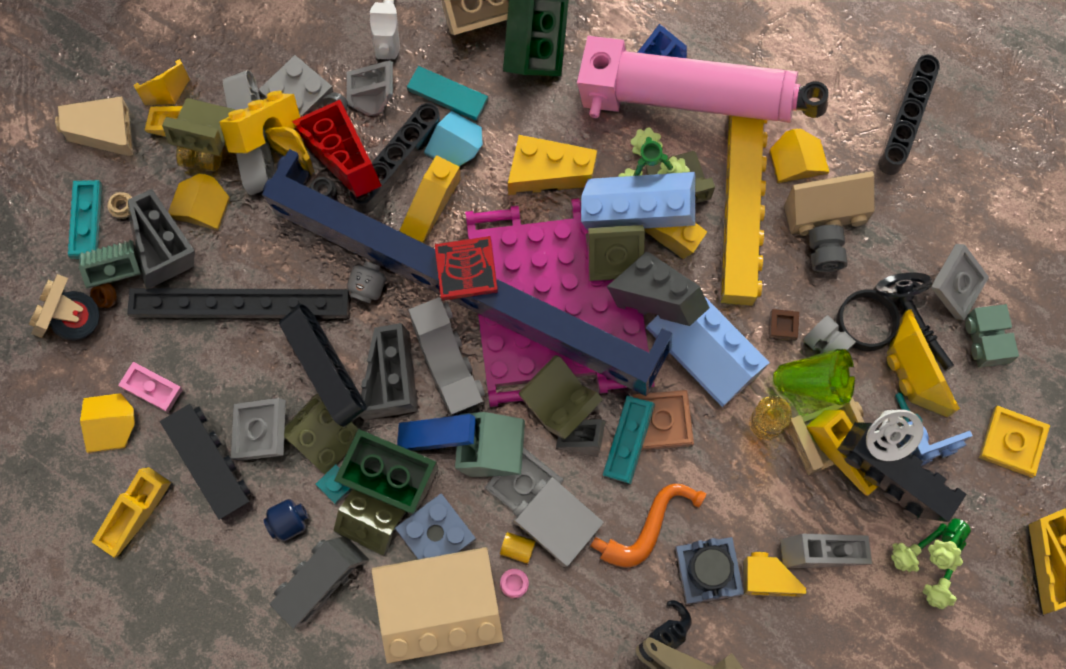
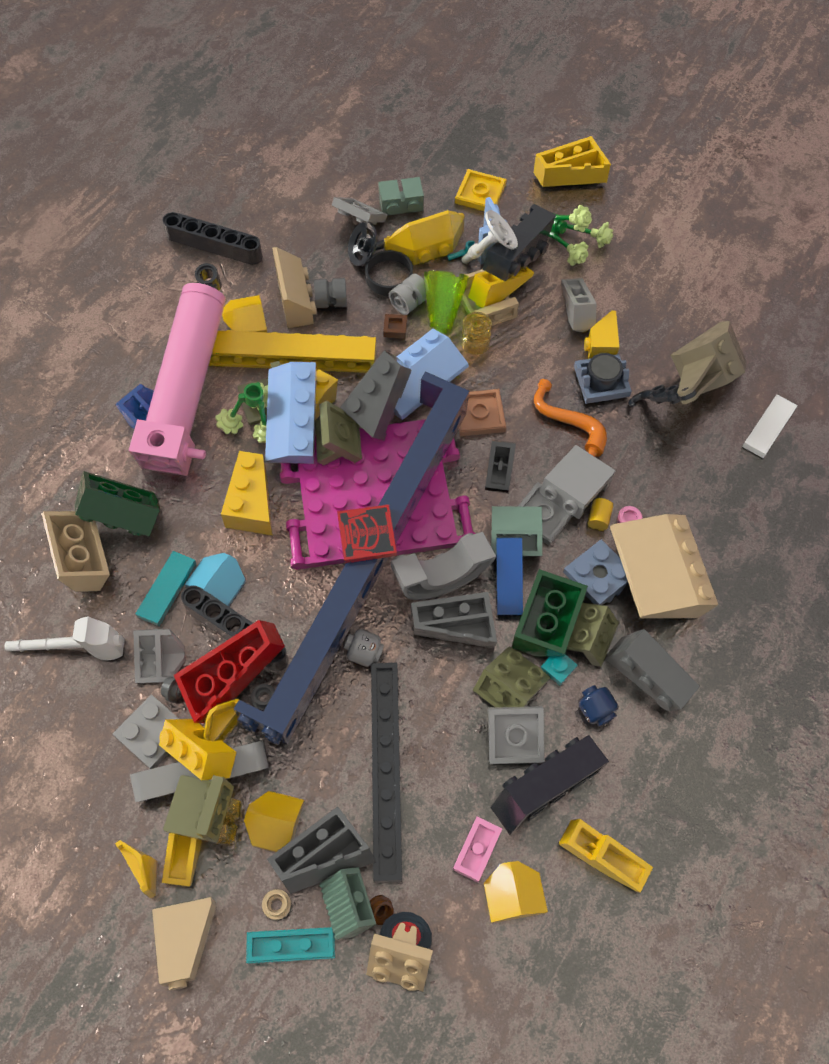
camera: 90 degrees left, 10 degrees down
black beam [279,303,367,427] -> none
yellow slope [399,155,461,243] -> none
olive bracket [519,355,603,439] -> none
teal tile [603,396,655,484] -> none

